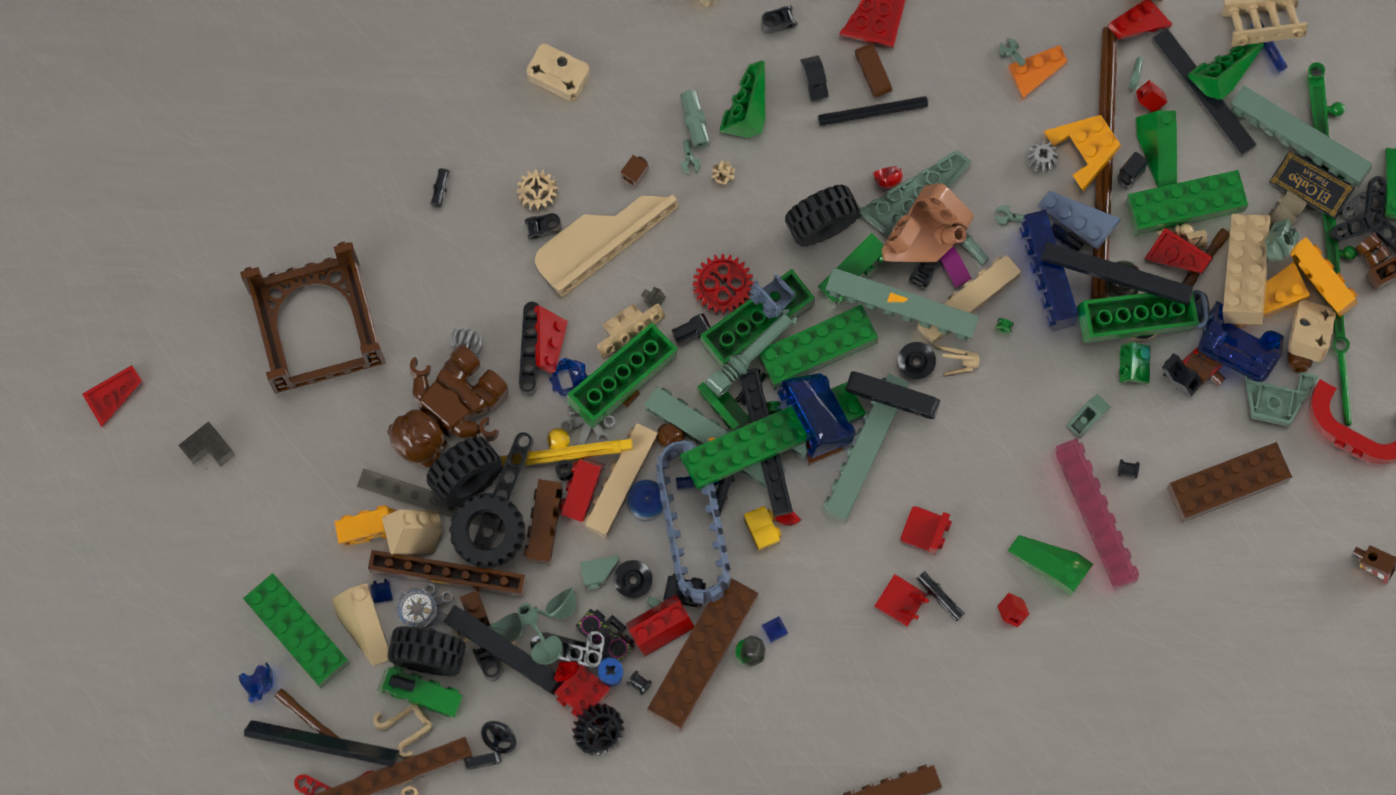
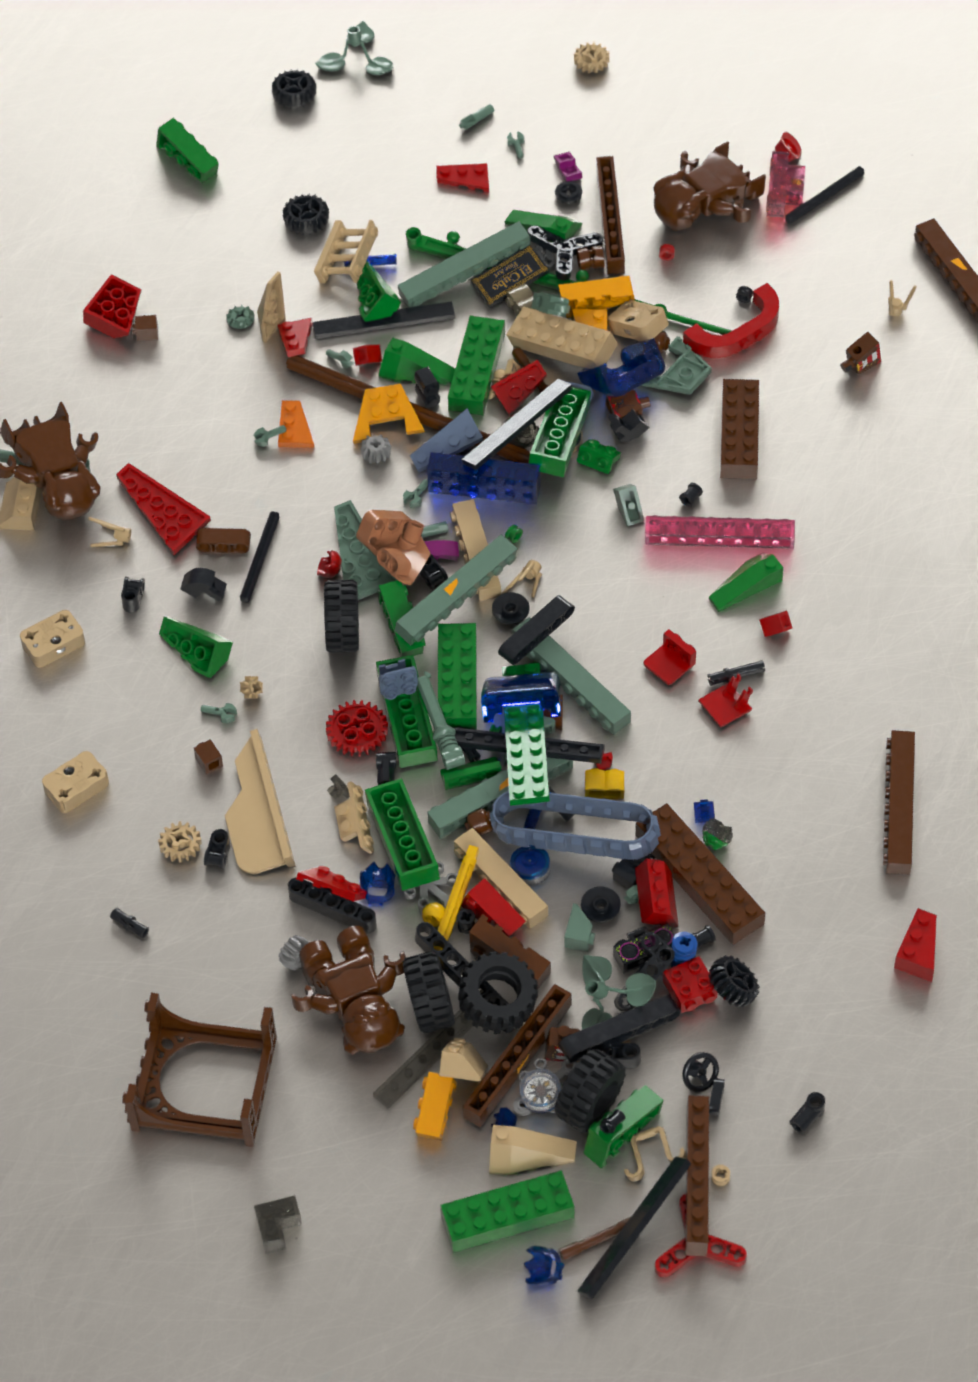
camera: 65 degrees left, 20 degrees down
red wing [82,365,142,427] -> none
red tile [554,662,579,682] -> none
sand green piece [680,90,709,148] -> none

